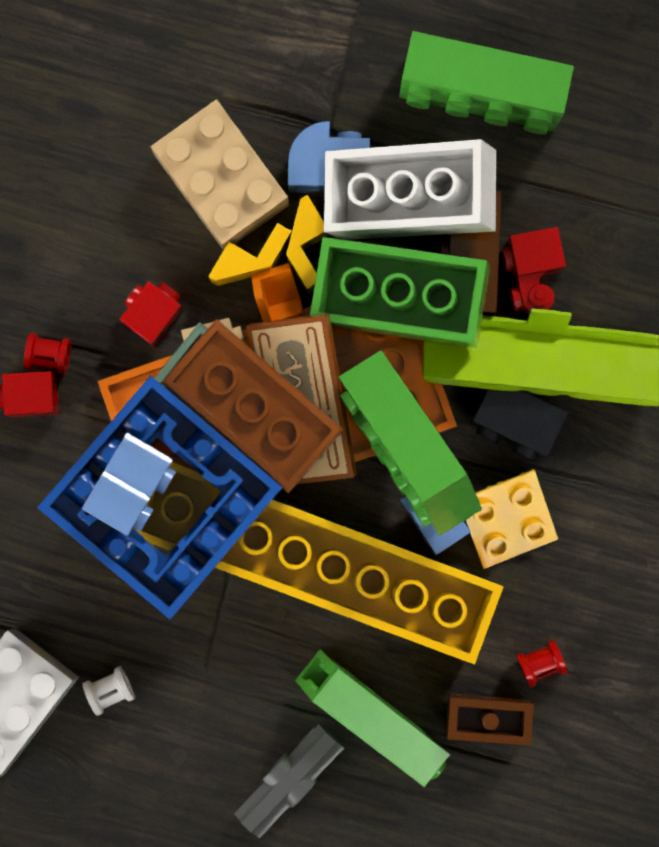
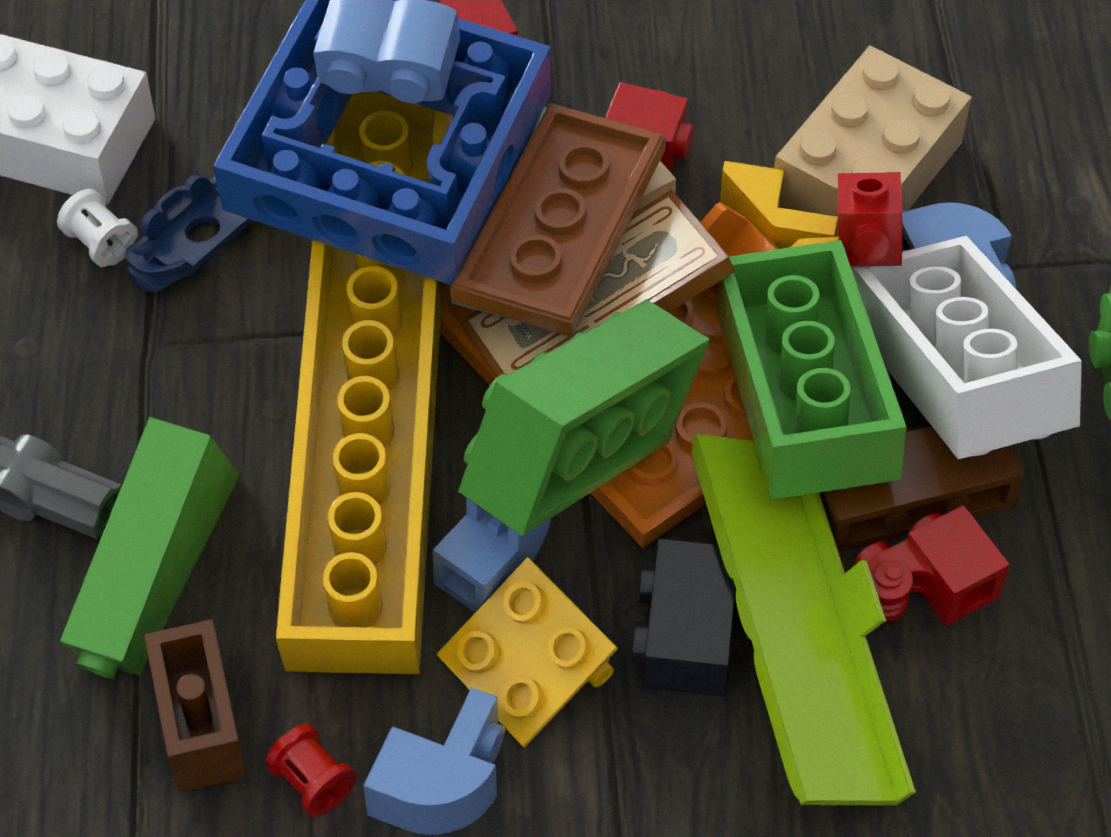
camera: 70 degrees right, 30 degrees down
red bush [24,333,72,375] -> none
none -> dark blue piece [125,174,254,292]
none -> medium blue brick [363,687,505,835]
none -> red brick [838,172,902,266]

